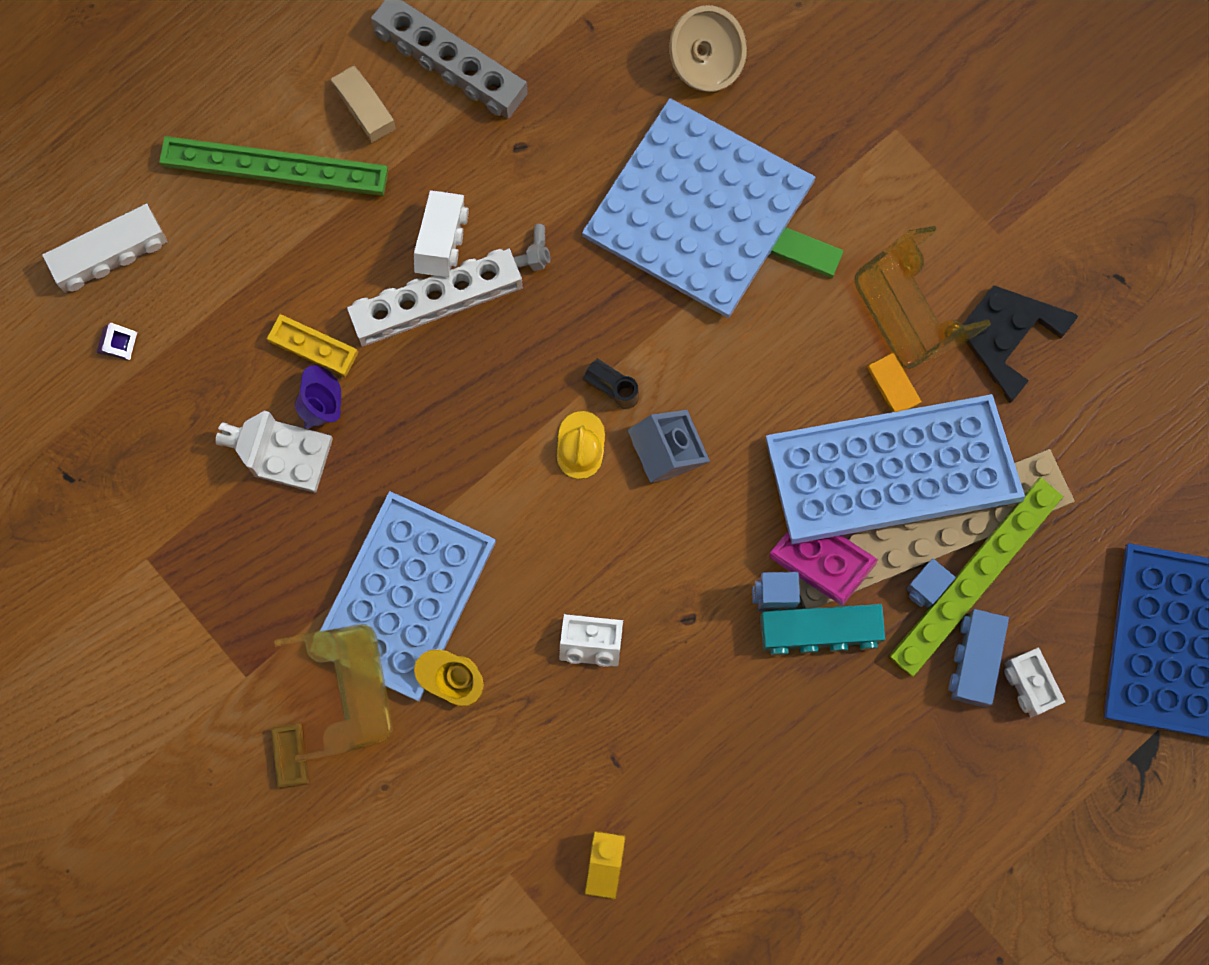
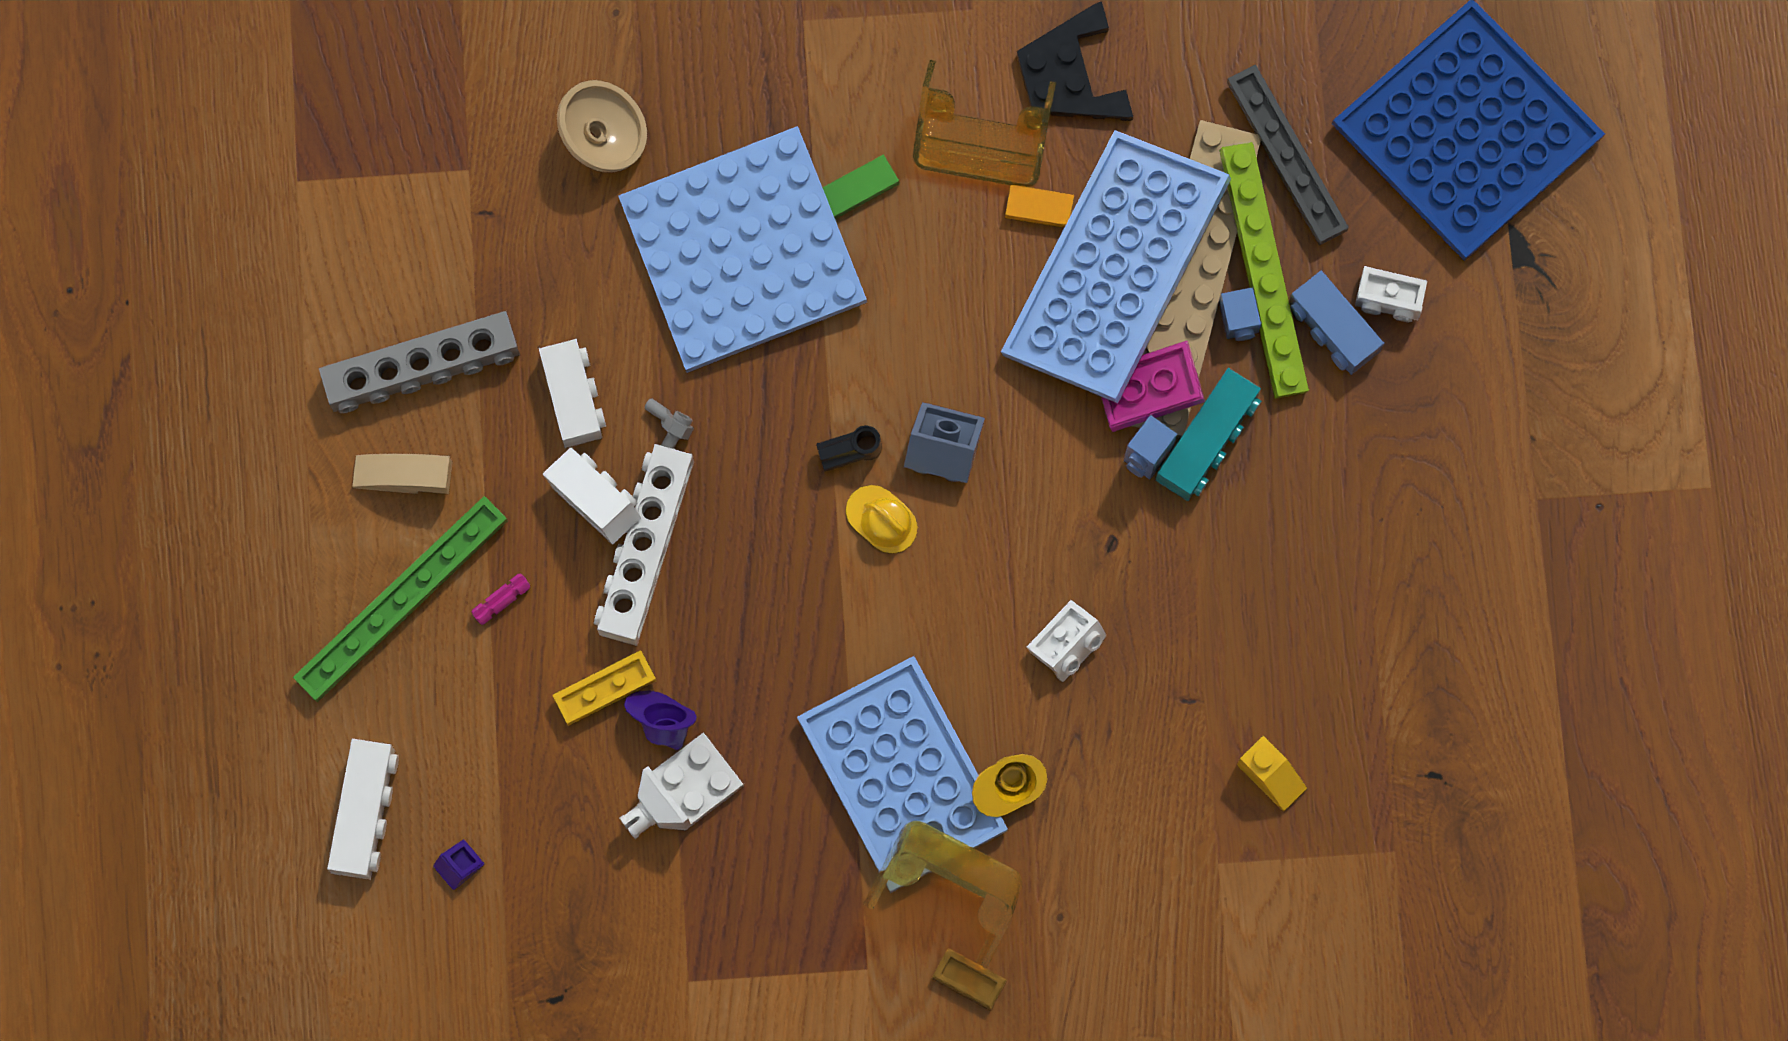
camera: 50 degrees left, 0 degrees up
none -> dark pink axle [471,573,530,625]
none -> white brick [539,339,606,448]
none -> dark grey plate [1227,64,1349,245]

